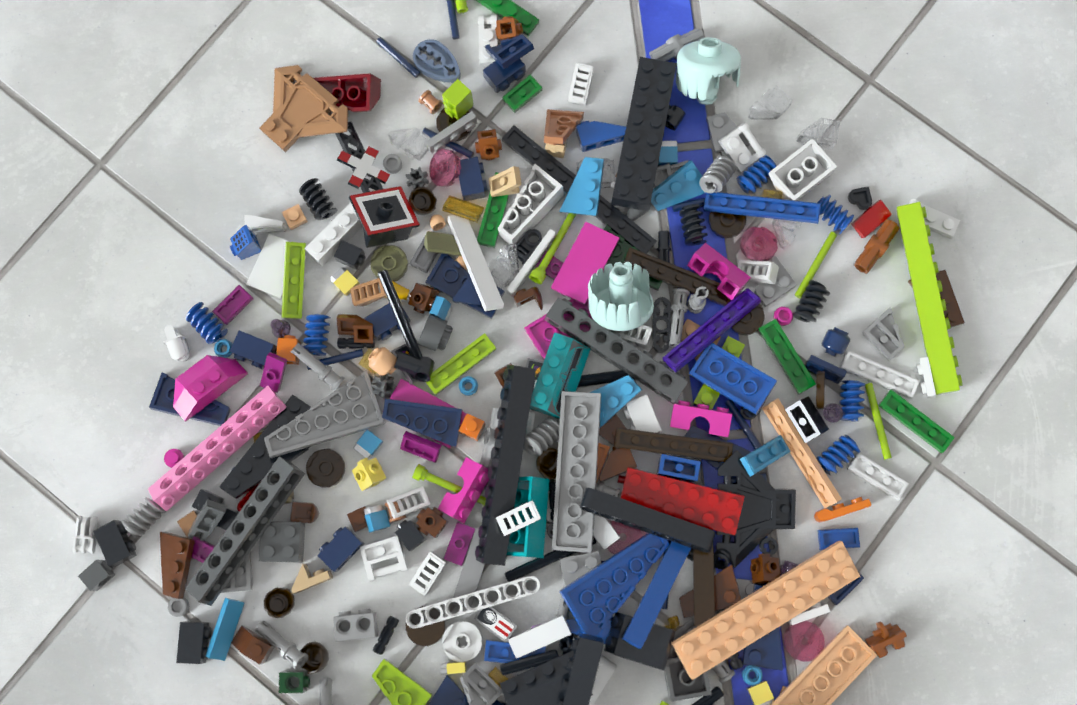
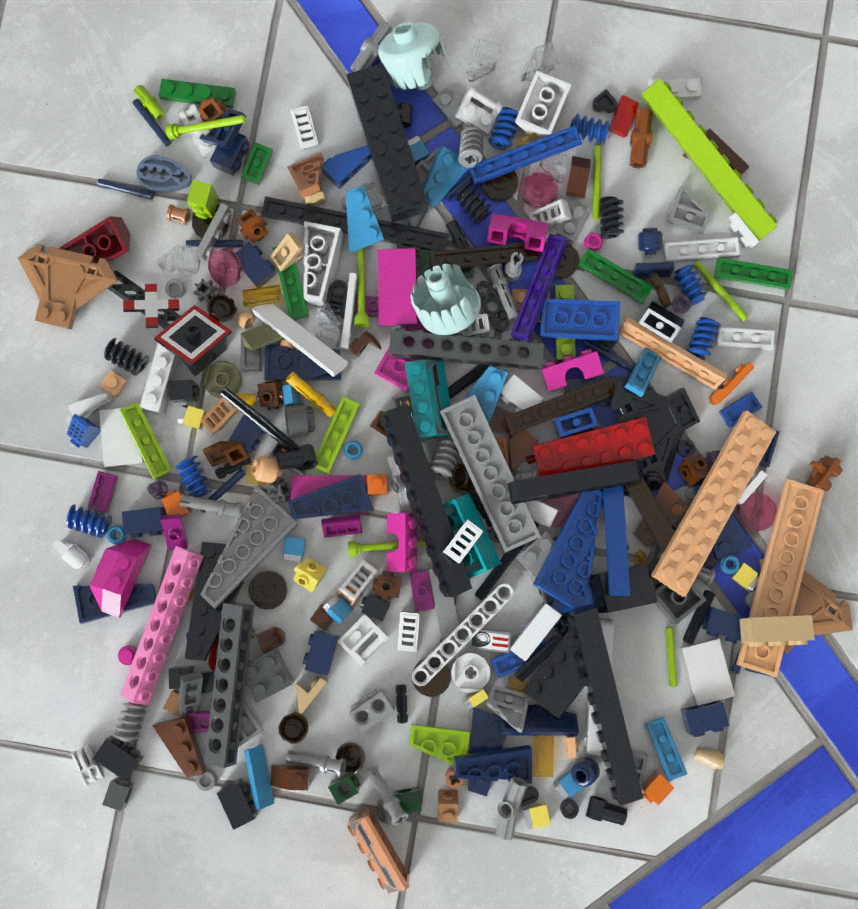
camera: 35 degrees left, 5 degrees up
none -> lime piece [165,115,246,140]
none -> yellow pin [286,372,337,418]
none -> reddish brown slope [566,156,591,198]

